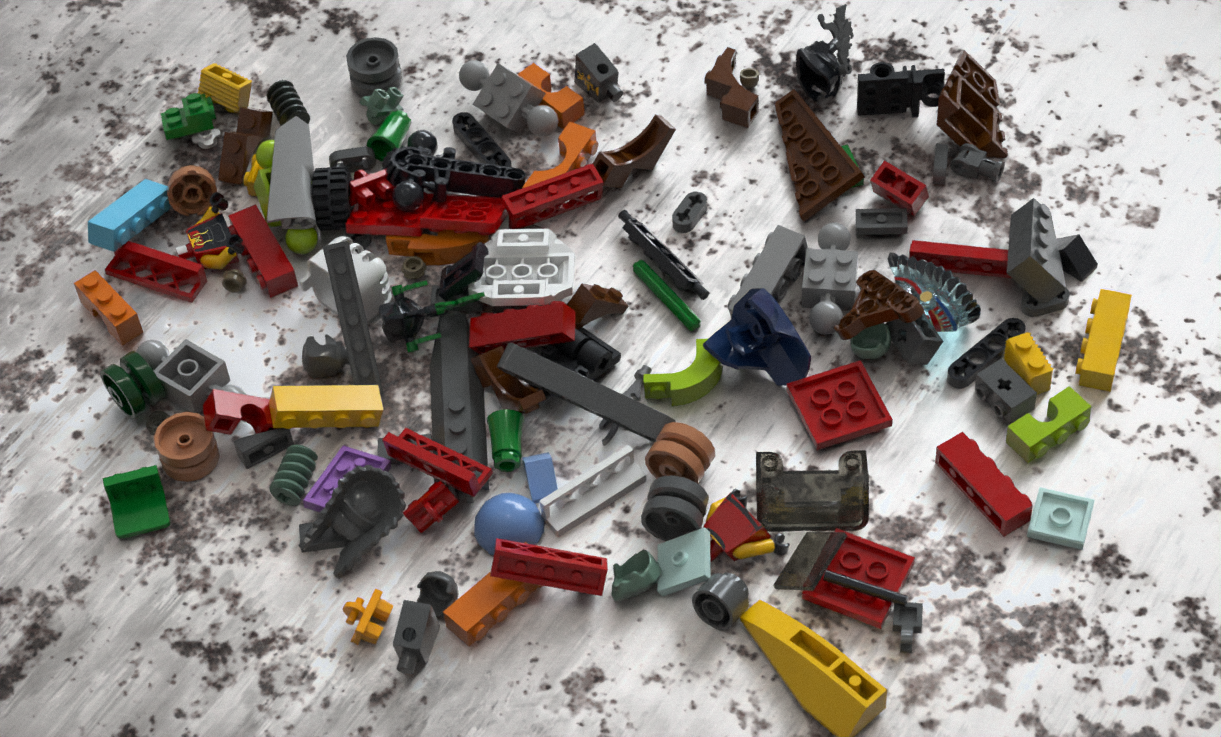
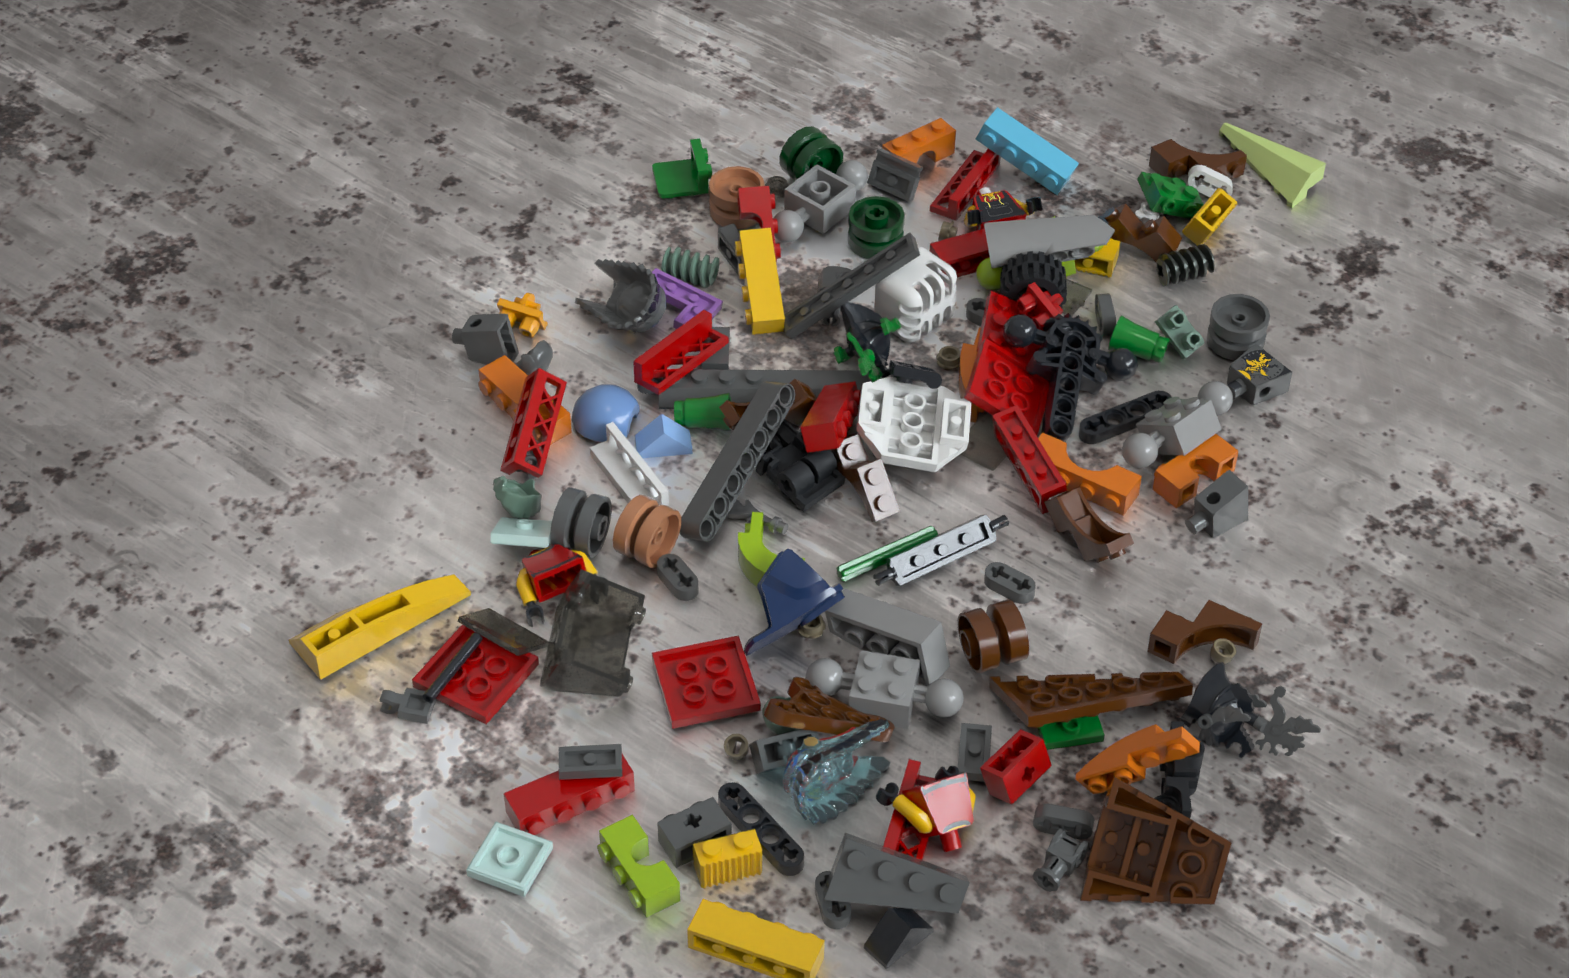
camera: 90 degrees right, 5 degrees down
nougat cylinder [167,165,217,216] -> none
red hips [403,481,459,533] -> none
dark grey piece [692,573,749,630] -> none
none -> dark grey plate [559,744,623,780]
none -> dark grey beam [657,554,699,601]
none -> dark tan hinge [724,734,749,760]
none -> dark green wheel [848,196,905,259]
none -> dark grey plate [867,148,923,202]
none -> torso [876,766,976,852]
none -> reddish brown wheel [957,599,1029,674]
none -> orange slope [1075,724,1200,794]
none -> reddish brown arch [1149,139,1247,181]
none -> white beam [1188,165,1233,197]
none -> yellowish green wedge [1219,122,1326,208]
none -> dark grey torso [1227,344,1292,405]

